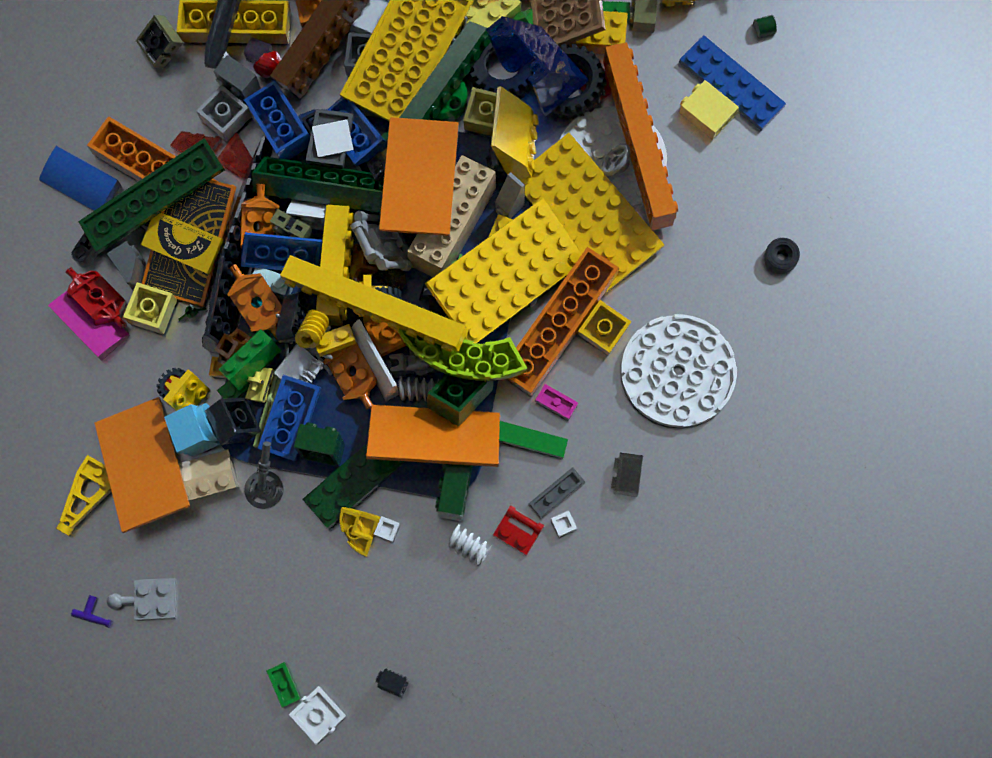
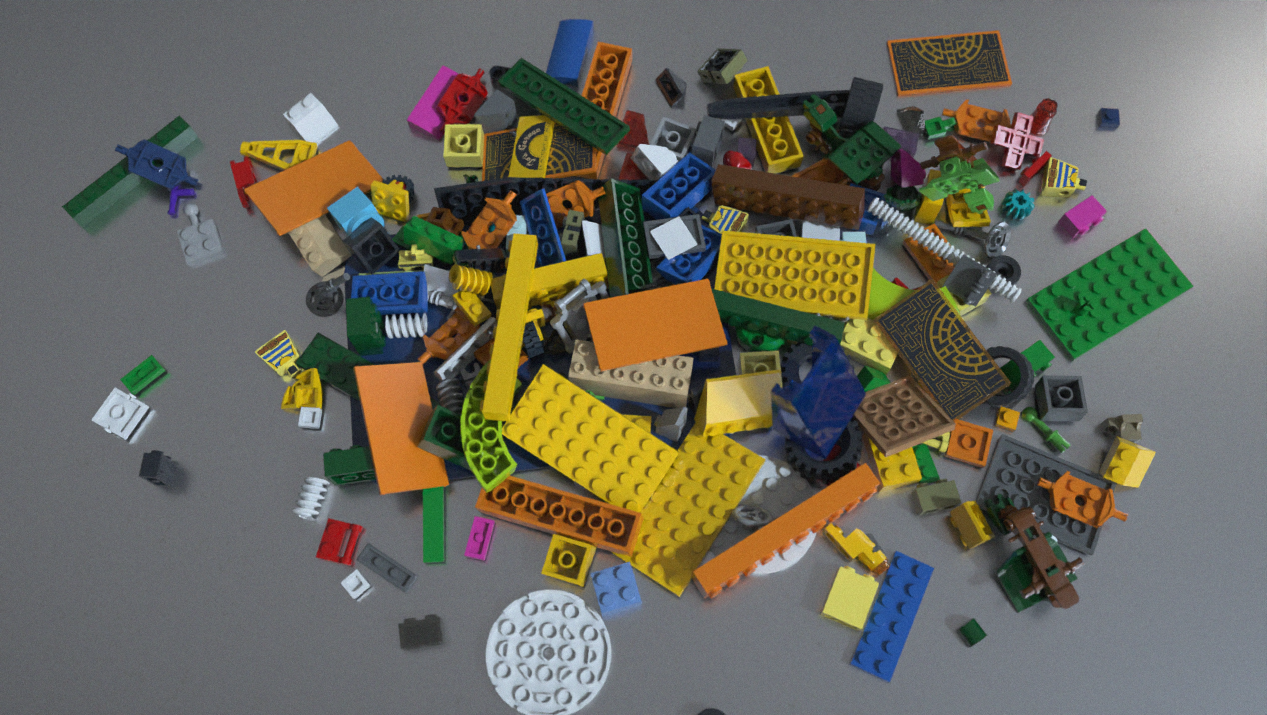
camera: 70 degrees right, 5 degrees down
none -> dark green brick [62,115,198,228]
none -> dark blue plate [115,139,199,191]
none -> red piece [230,156,258,209]
none -> torso [254,330,301,378]
none -> white slope [283,93,338,143]
none -> white piece [385,313,427,338]
none -> medium blue brick [590,562,642,617]
none -> white slope [631,144,678,180]
none -> black slope [655,68,687,107]
none -> torso [702,206,749,234]
none -> yellow plate [823,523,891,576]

